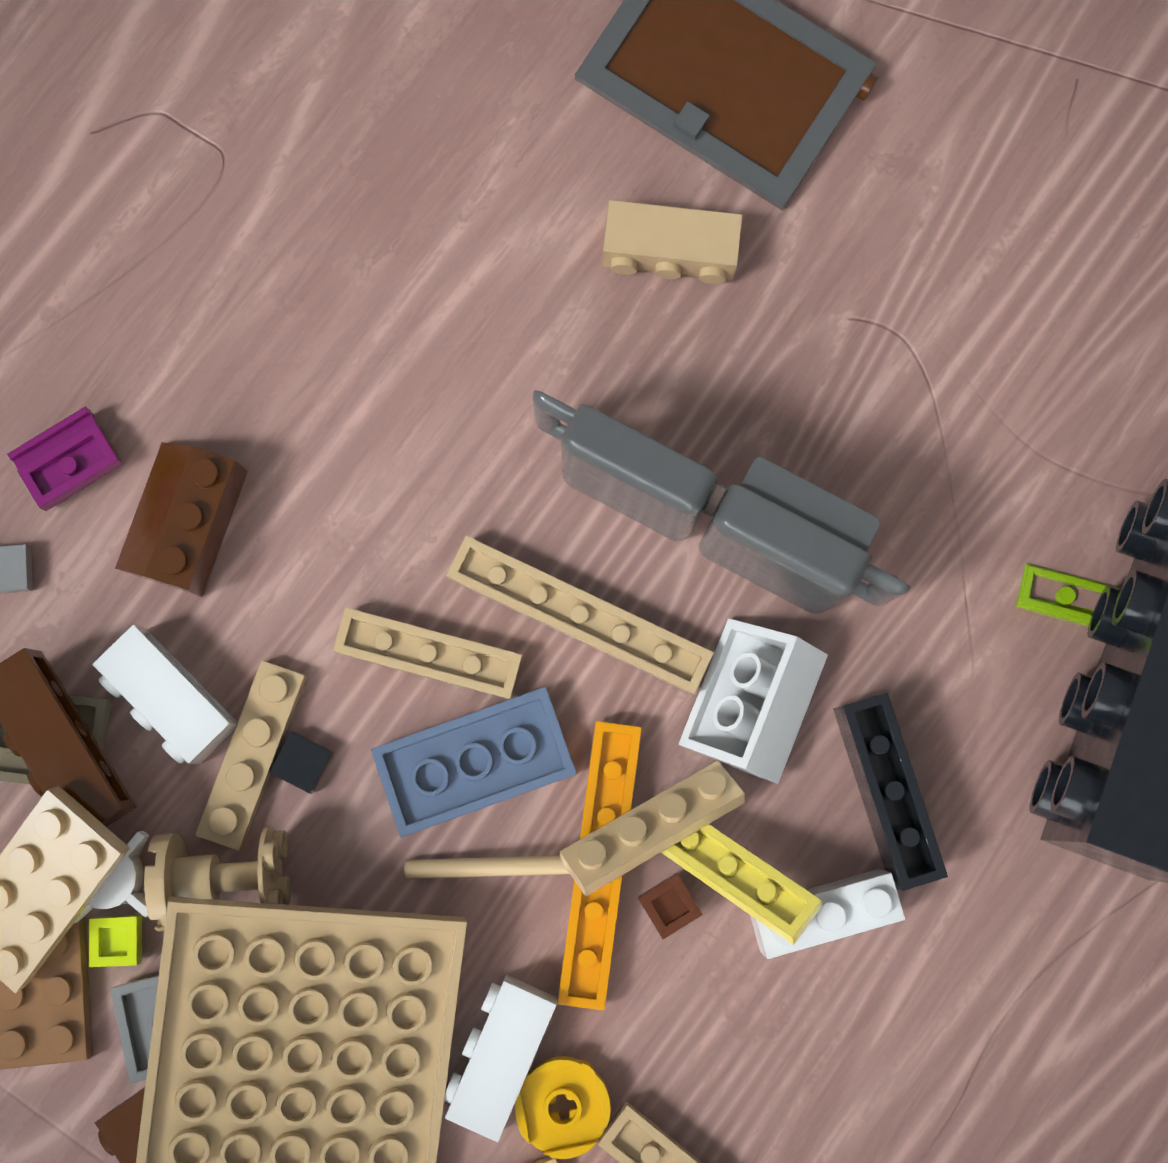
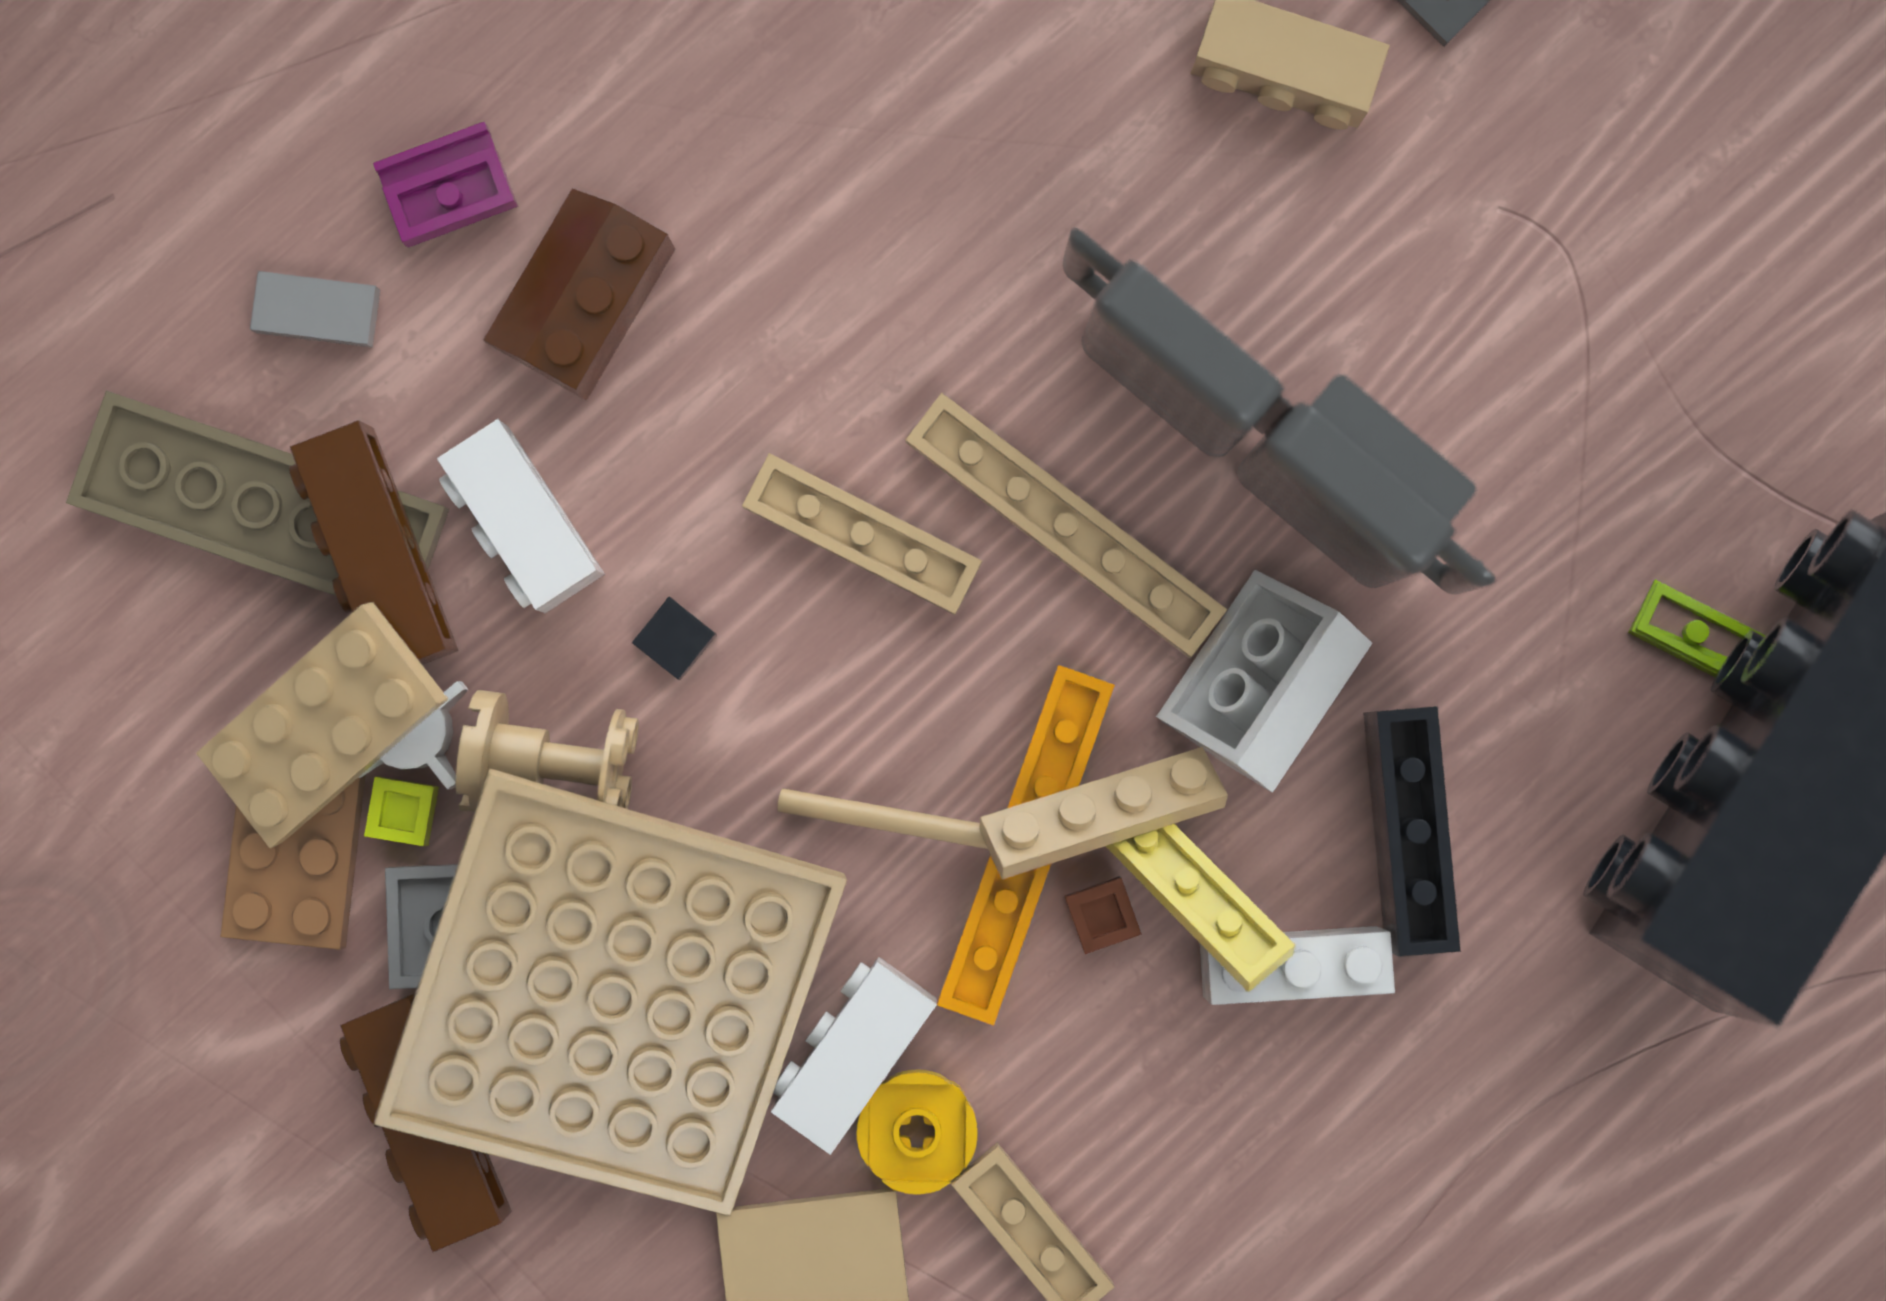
camera: 10 degrees right, 5 degrees up
tan plate [195,660,308,851] -> none
sand blue plate [371,687,577,838] -> none

